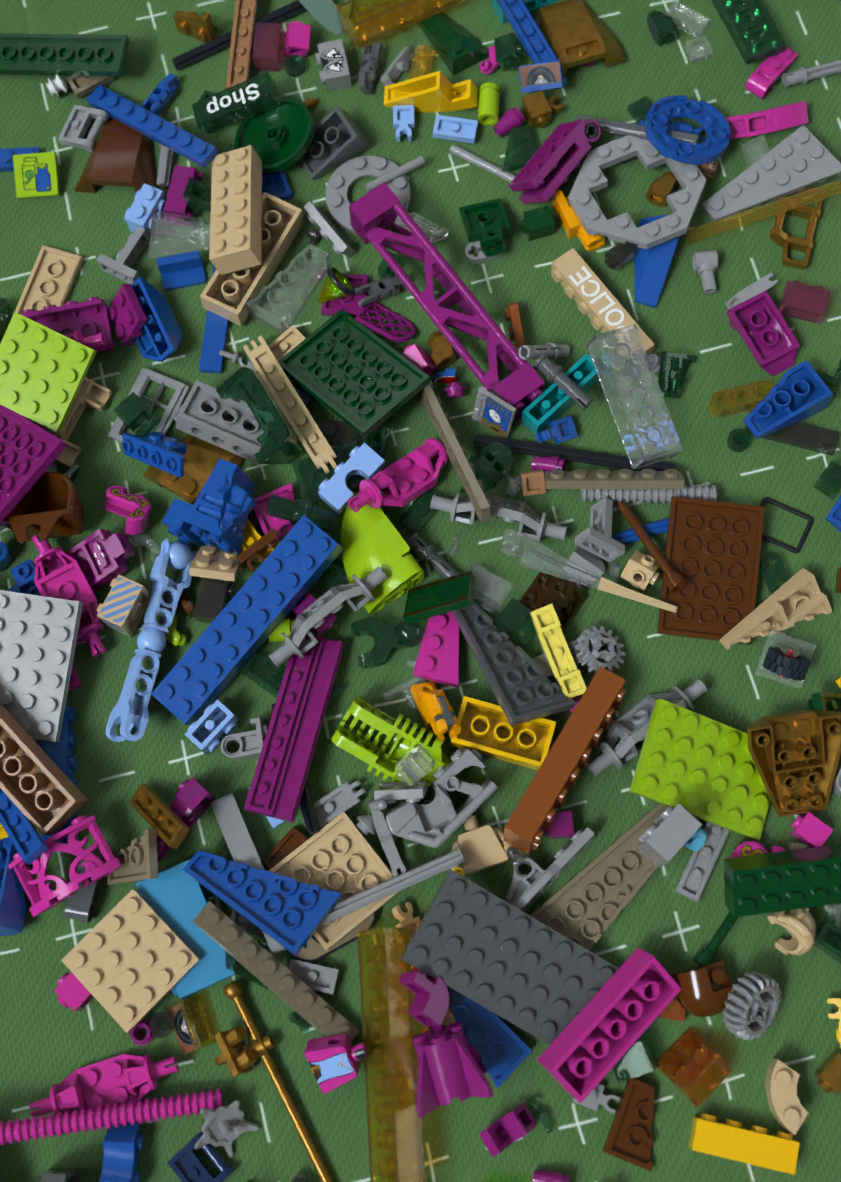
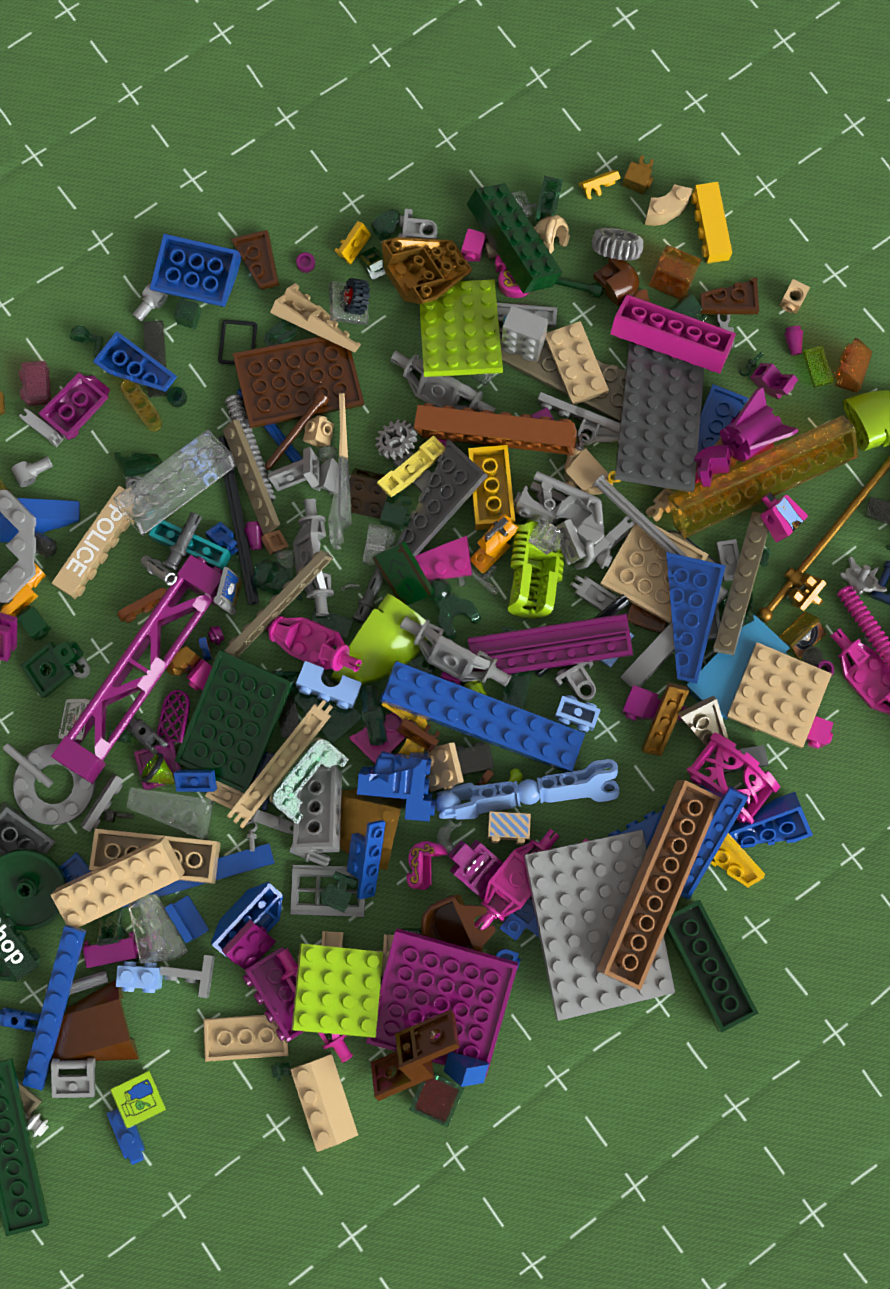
camera: 120 degrees left, 5 degrees up
none -> blue plate [174,770,217,792]
none -> tan plate [545,321,609,405]

